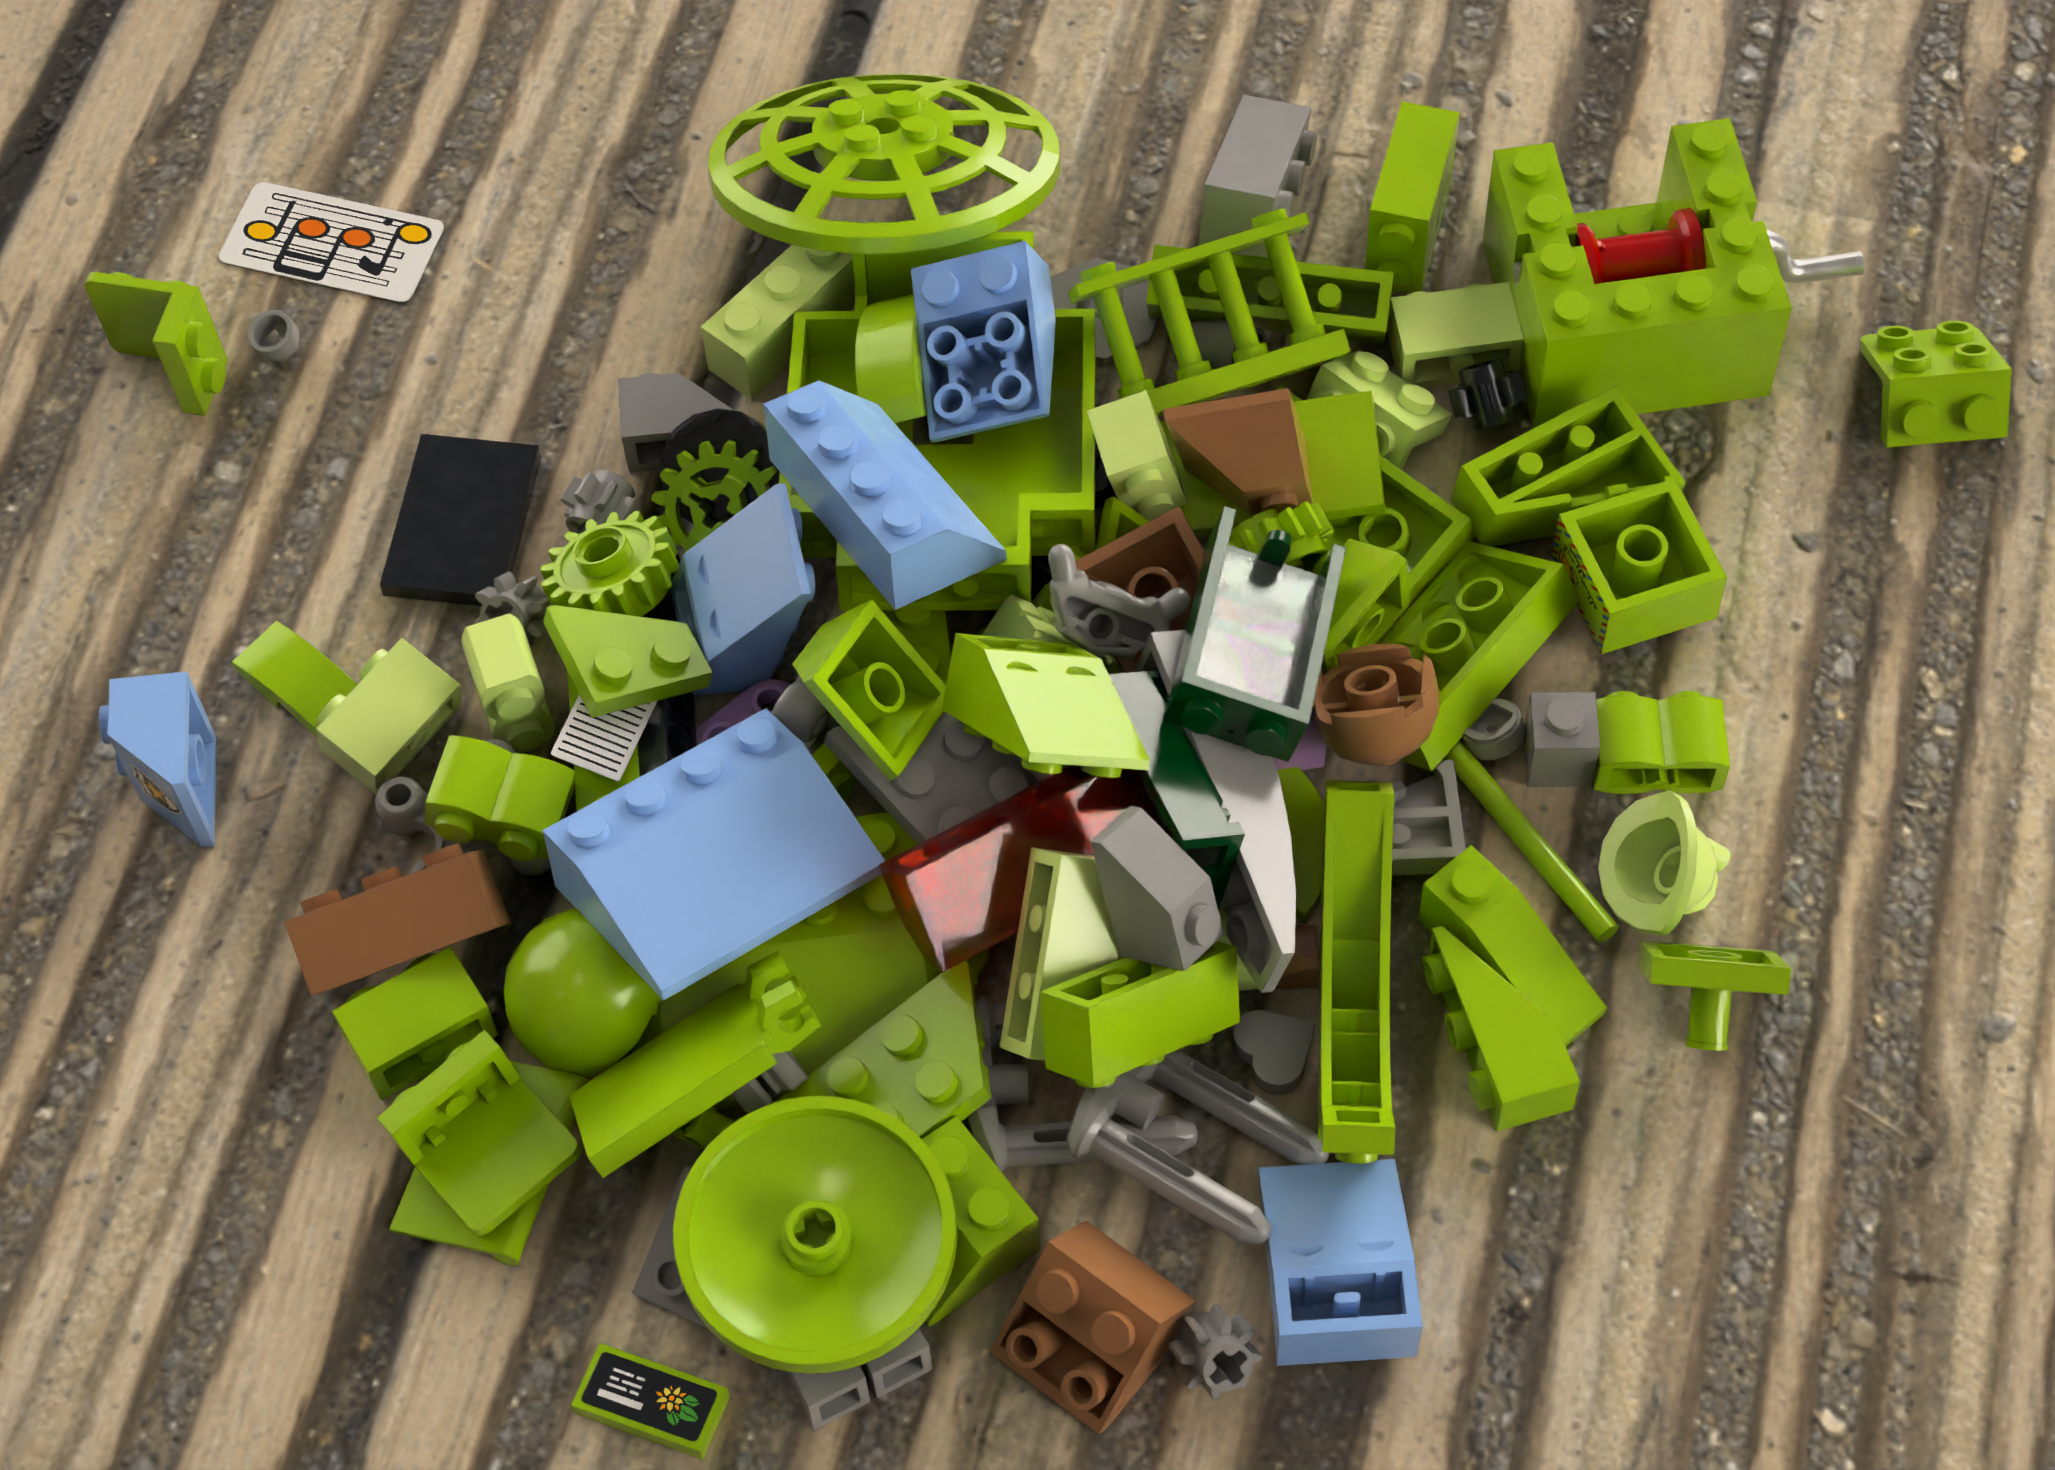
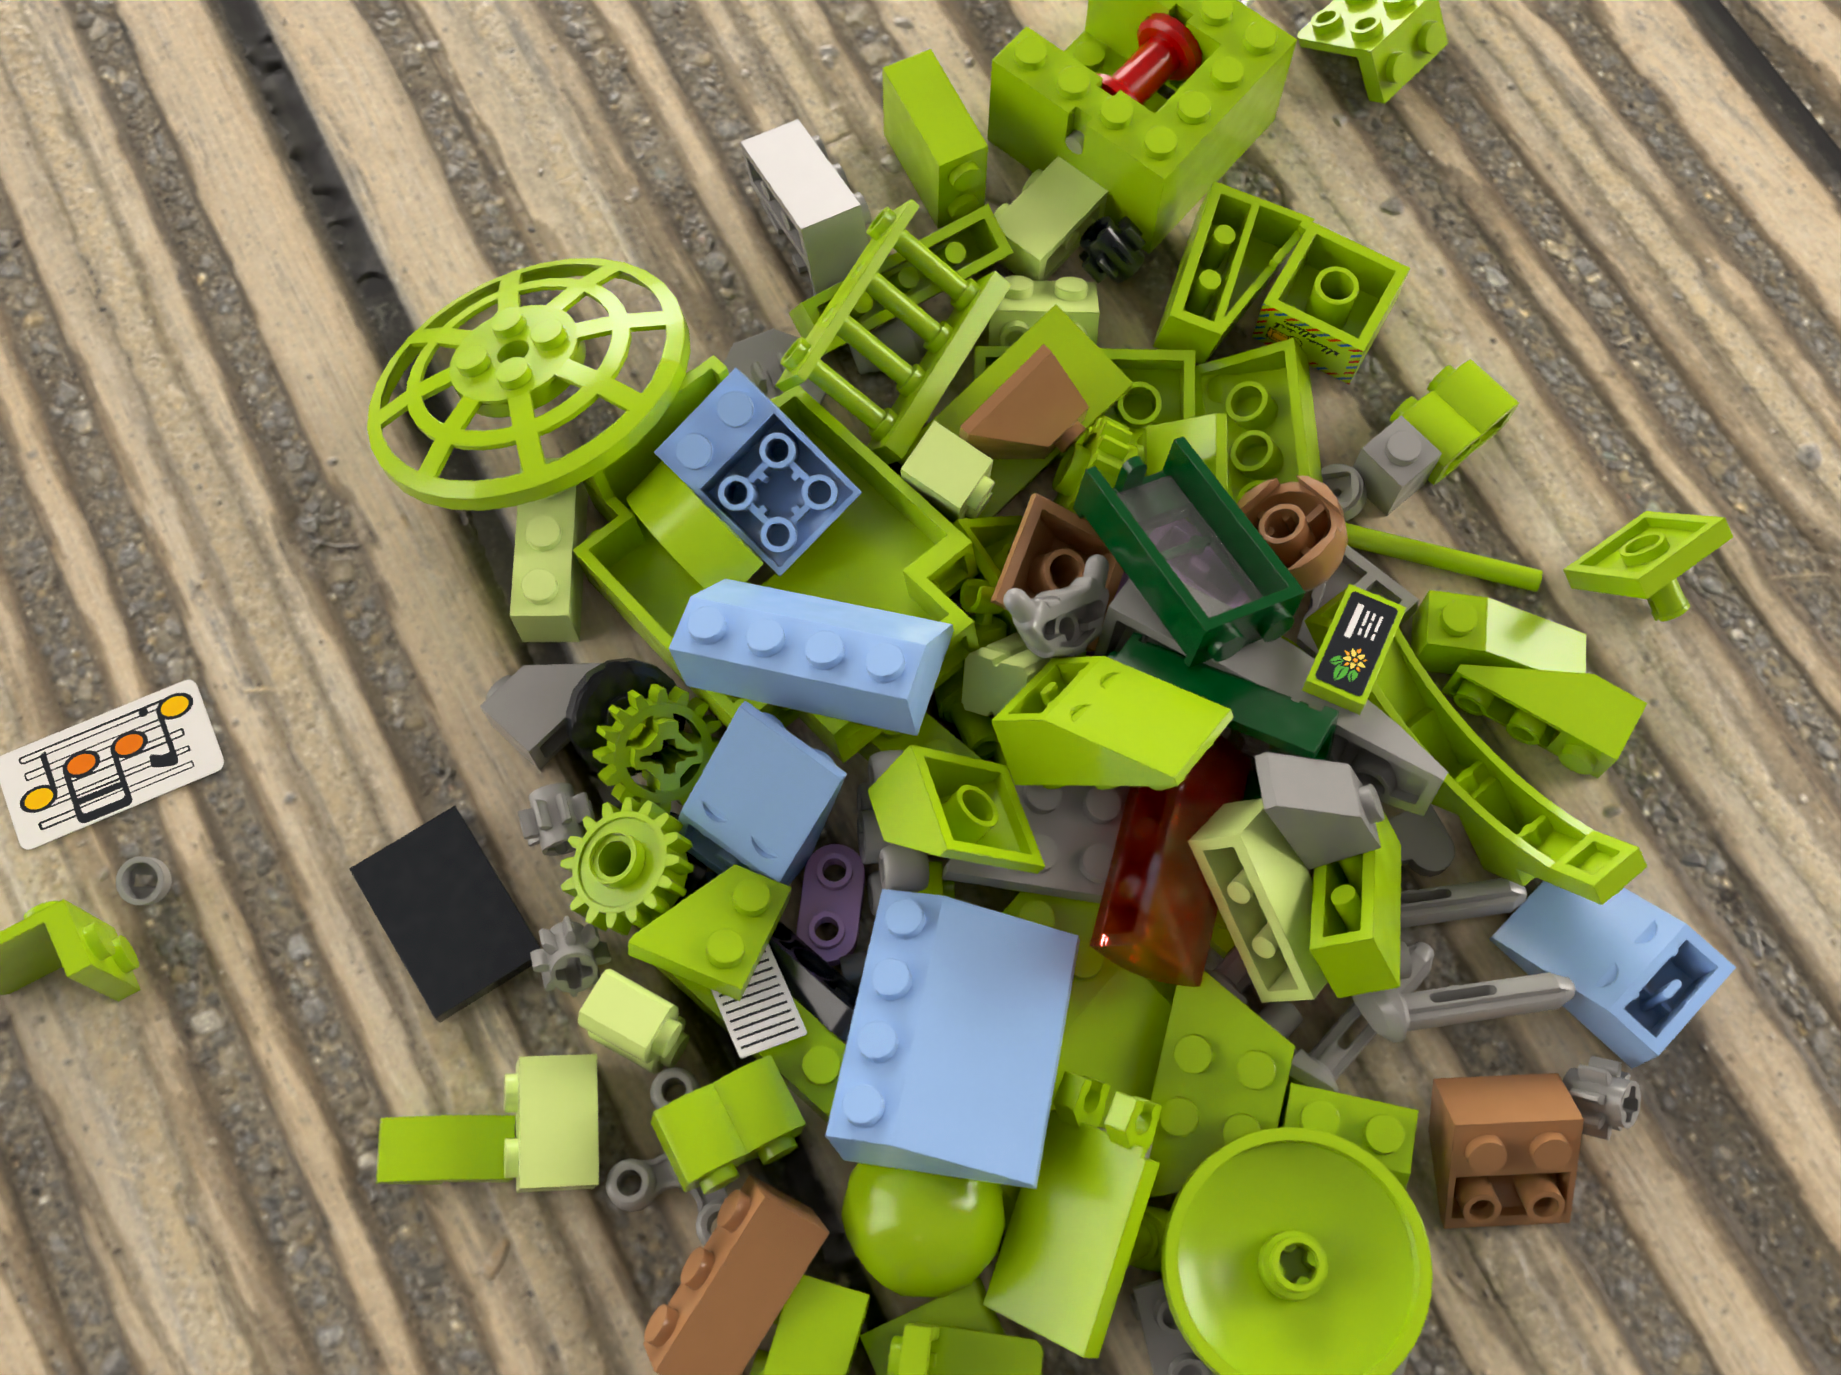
camera: 45 degrees left, 10 degrees up
light blue slope [99,671,216,847] -> none
yellowish green helmet [1598,791,1730,935] -> none
none -> tile [1302,584,1407,715]

